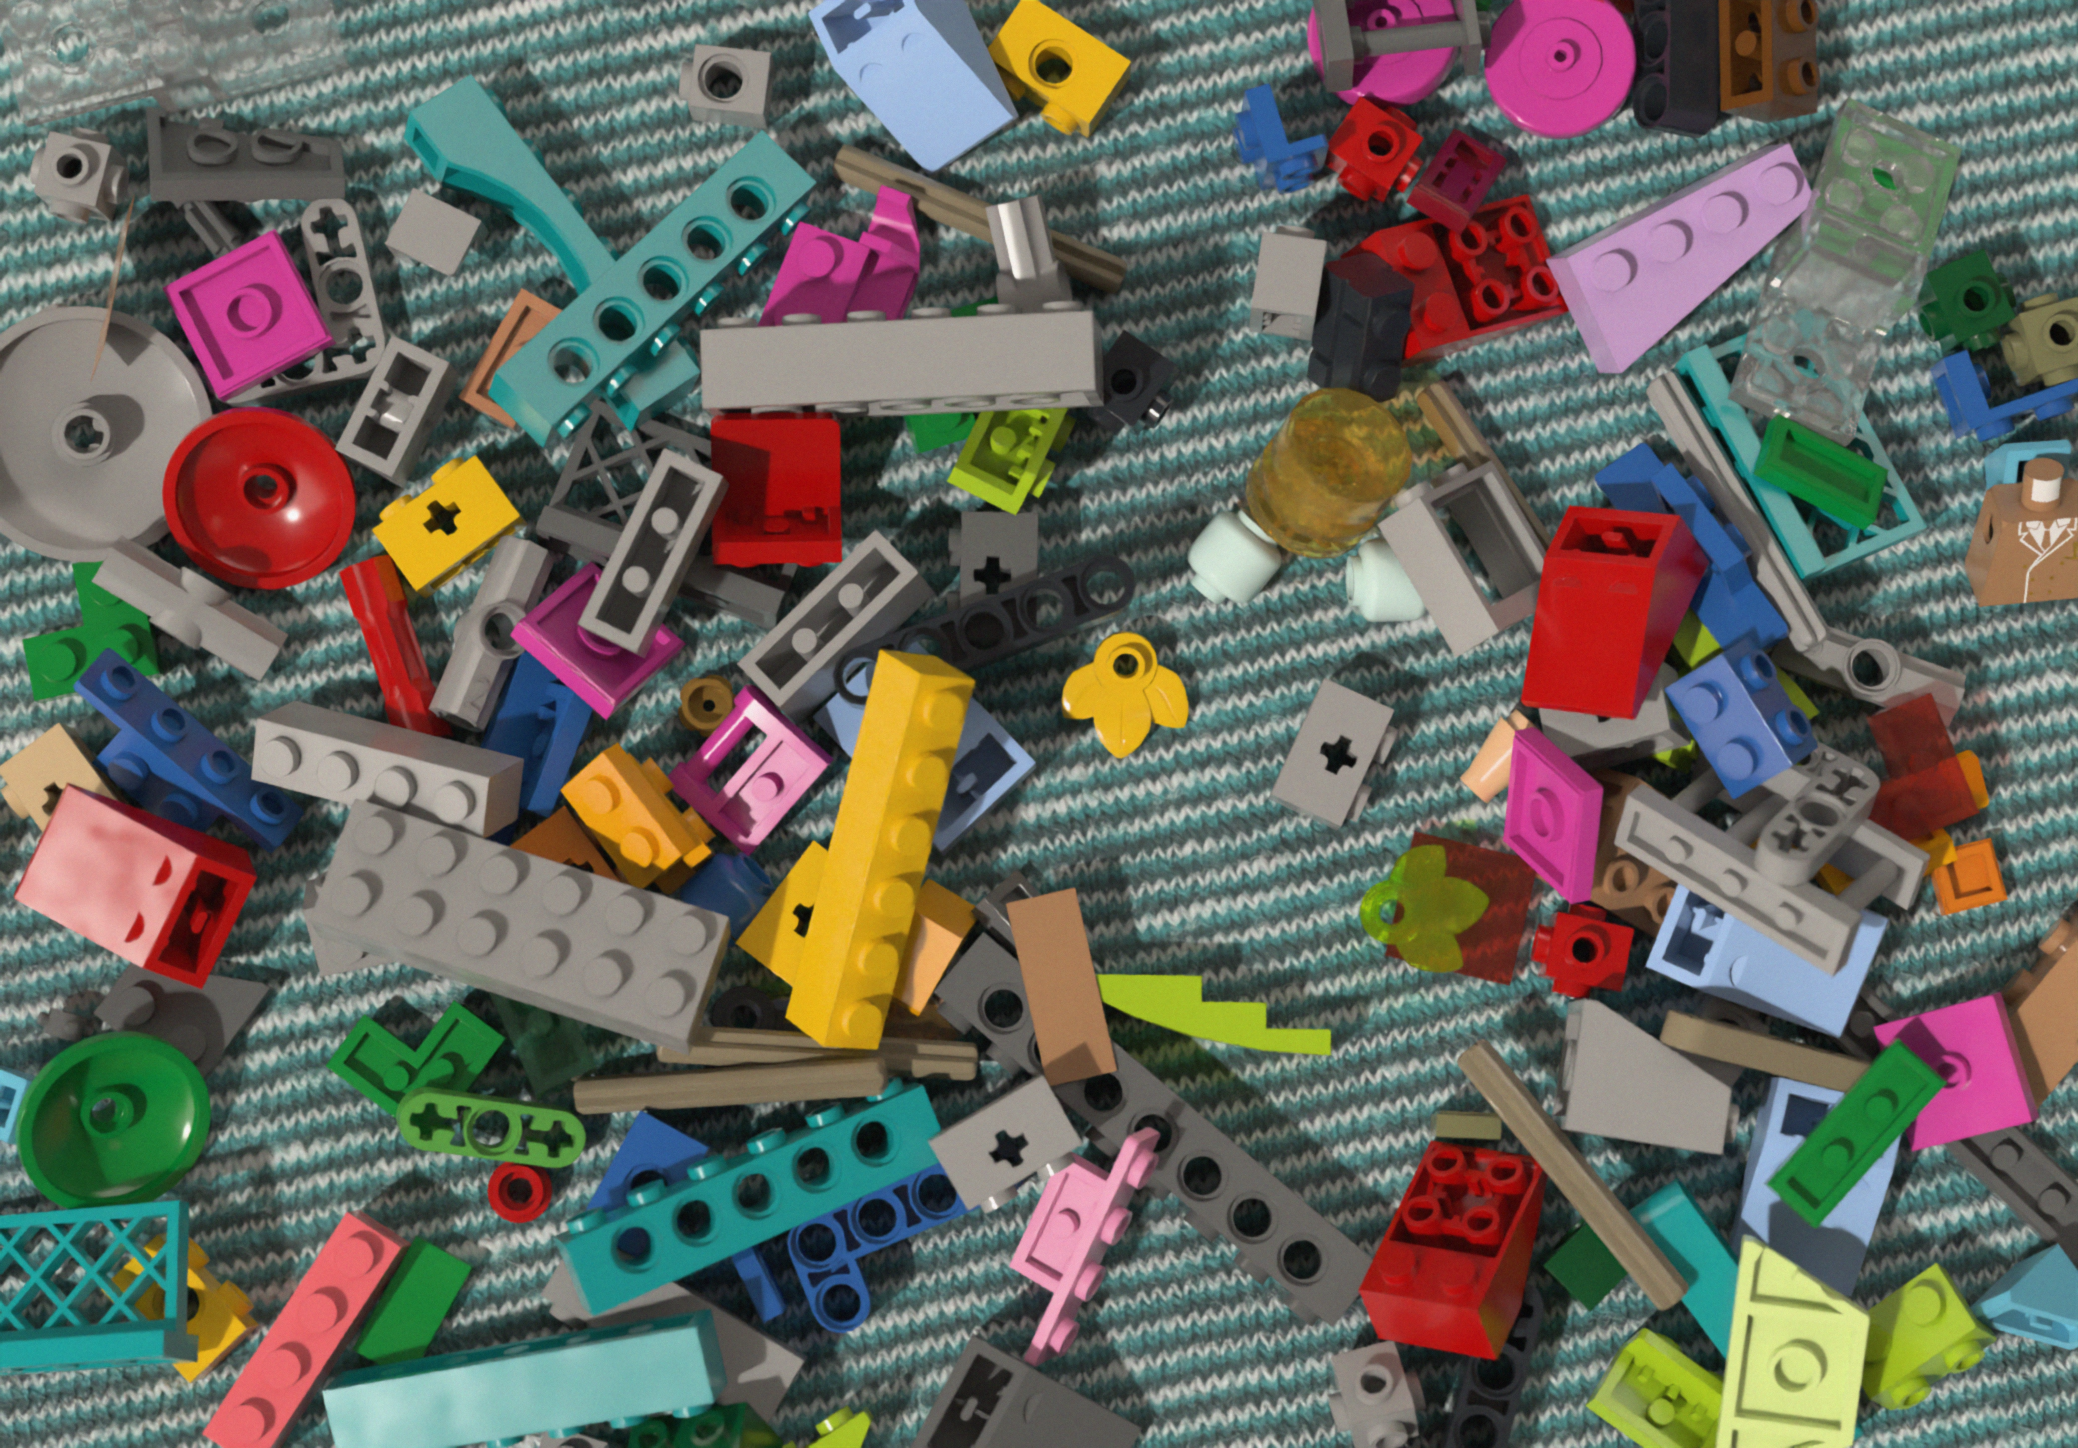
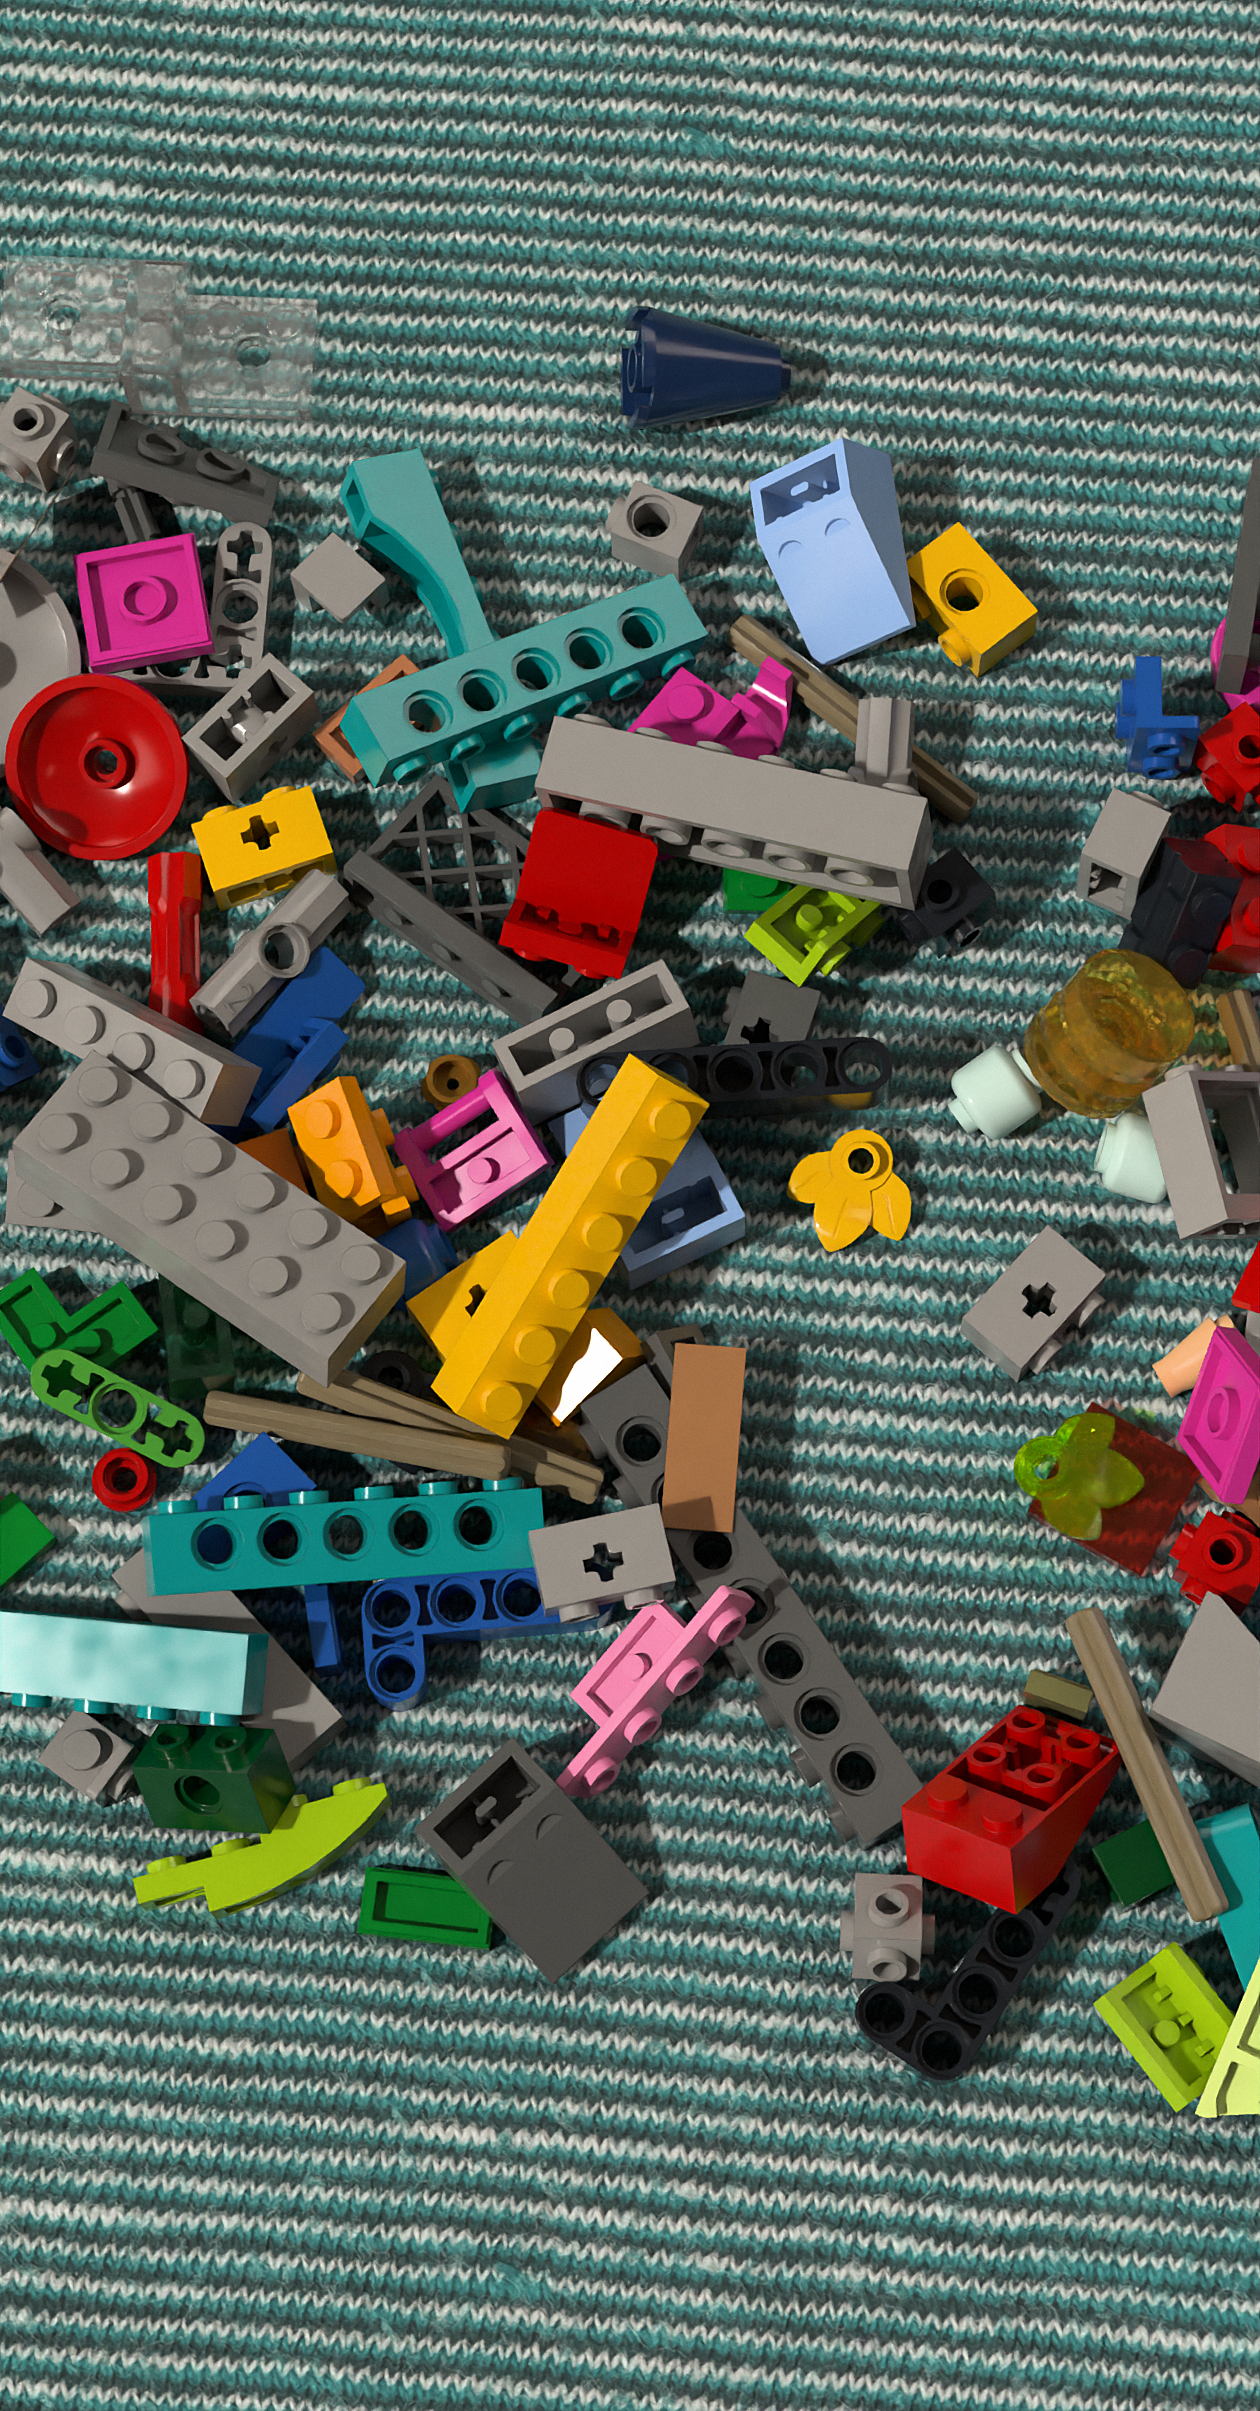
camera: 20 degrees right, 10 degrees down
dark pink plate [510,561,686,720] -> none
light grey brick [578,448,730,658] -> none
lime slope [1095,974,1331,1056] -> none

